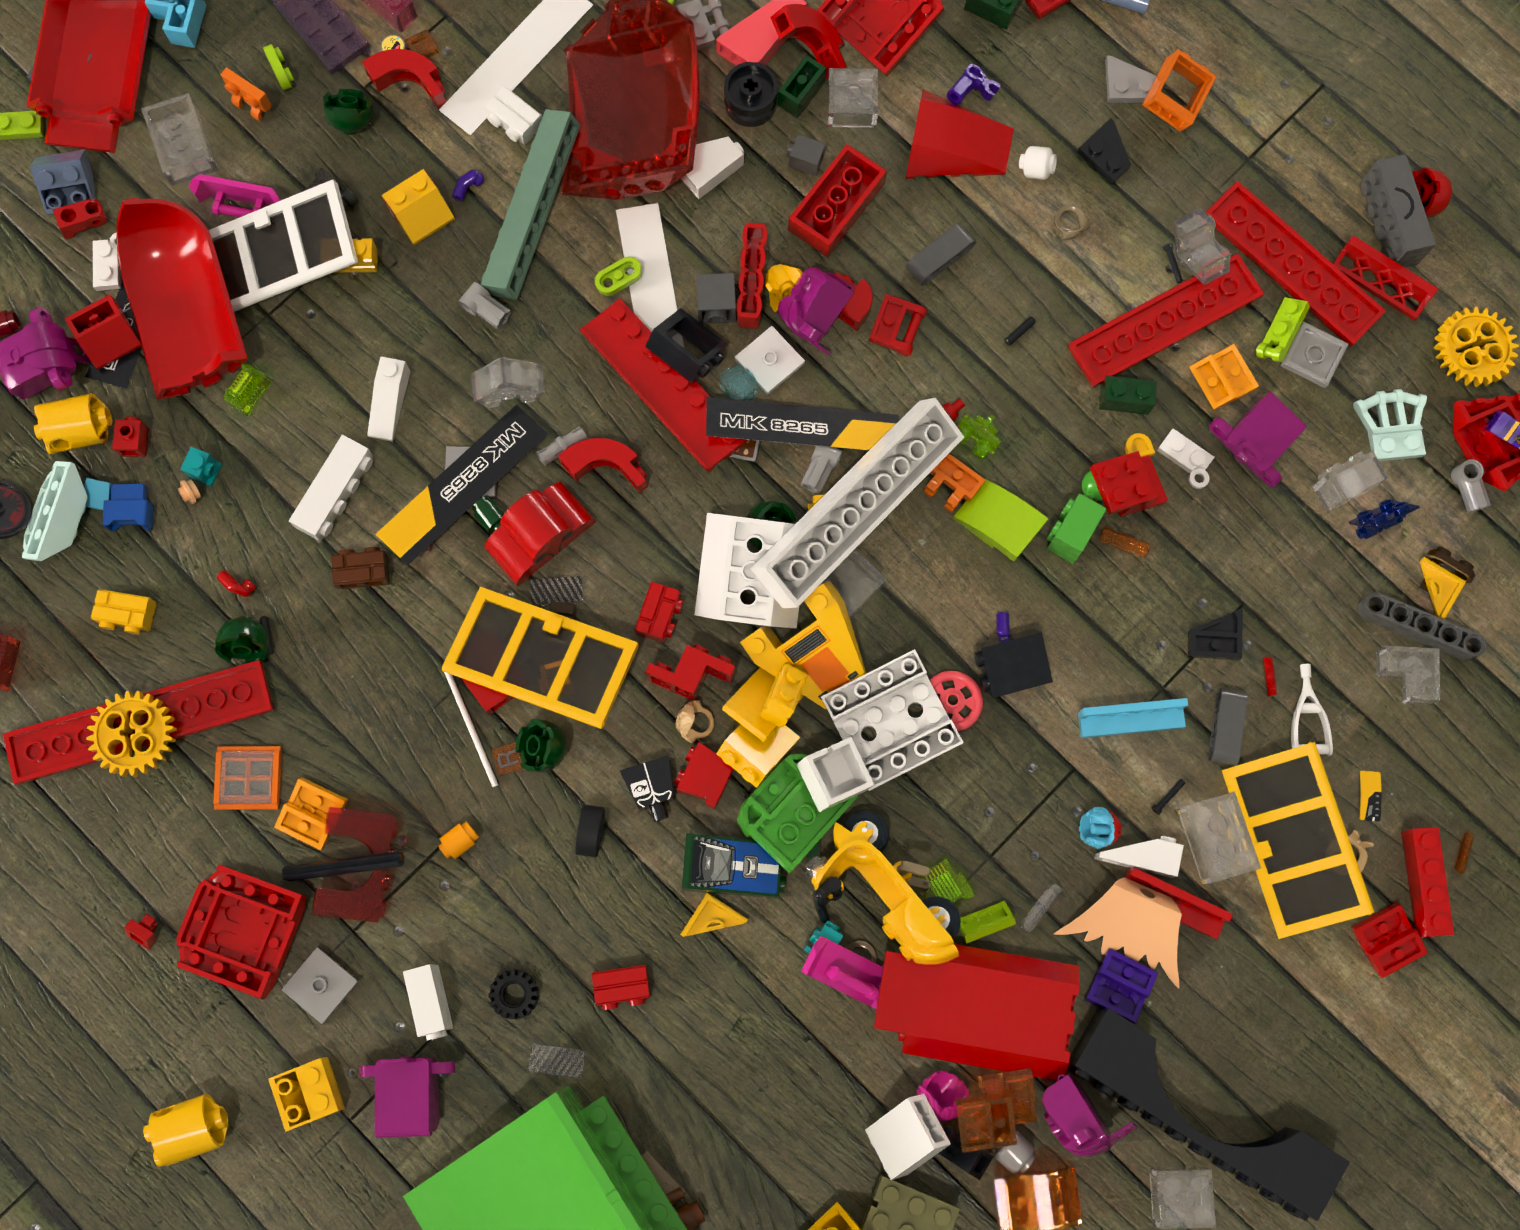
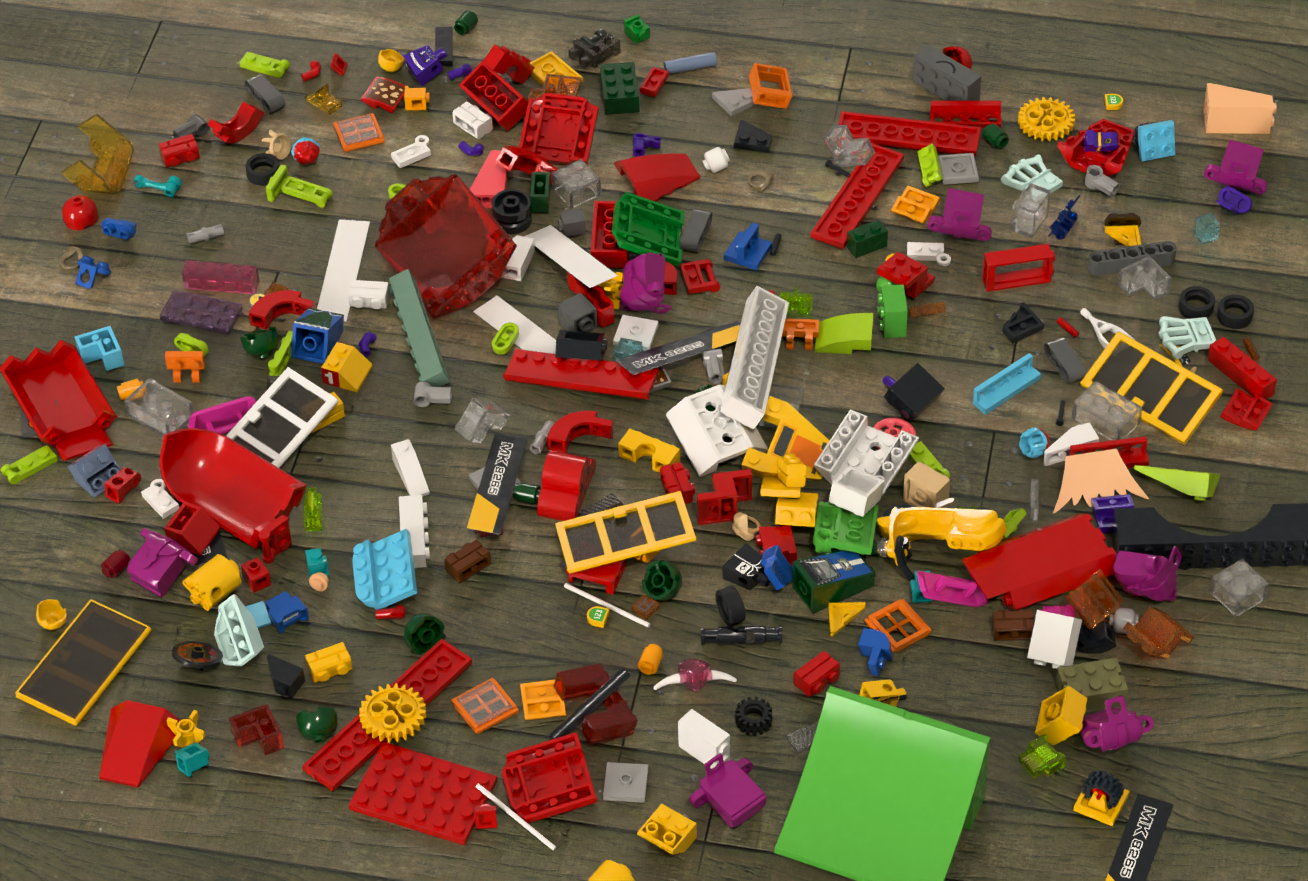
camera: 30 degrees left, 30 degrees down
none -> light orange brick [117,378,146,401]
none -> red plate [258,515,292,564]
none -> black slope [267,654,305,698]
none -> lime plate [268,331,293,380]
none -> blue slope [291,308,344,364]
none -> dark green cylinder [296,707,338,743]
none -> red plate [349,742,498,846]
none -> medium azure plate [352,529,417,610]
none -> white axle [476,783,556,851]
none -> white sticker [524,225,618,288]
none -> tile [587,606,610,628]
none -> green wedge [612,192,684,267]
none -> yellow arch [618,428,680,473]
none -> clear pink helmet [653,659,737,692]
none -> black piece [701,625,782,645]
none -> blue bracket [724,223,772,270]
none -> blue piece [761,545,793,590]
none -> blue brick [858,628,893,676]
none -> yellow torso [859,679,907,707]
none -> orange piece [864,599,932,653]
none -> tan container [903,461,950,508]
none -> lime plate [908,441,950,479]
none -> red window [982,244,1055,292]
none -> dark green brick [983,124,1009,149]
none -> reddish brown brick [992,609,1035,641]
none -> lime wedge [1134,465,1220,501]
none -> light aqua plate [1158,316,1216,359]
none -> black tyre [1179,286,1215,319]
none -> black tyre [1217,294,1254,329]

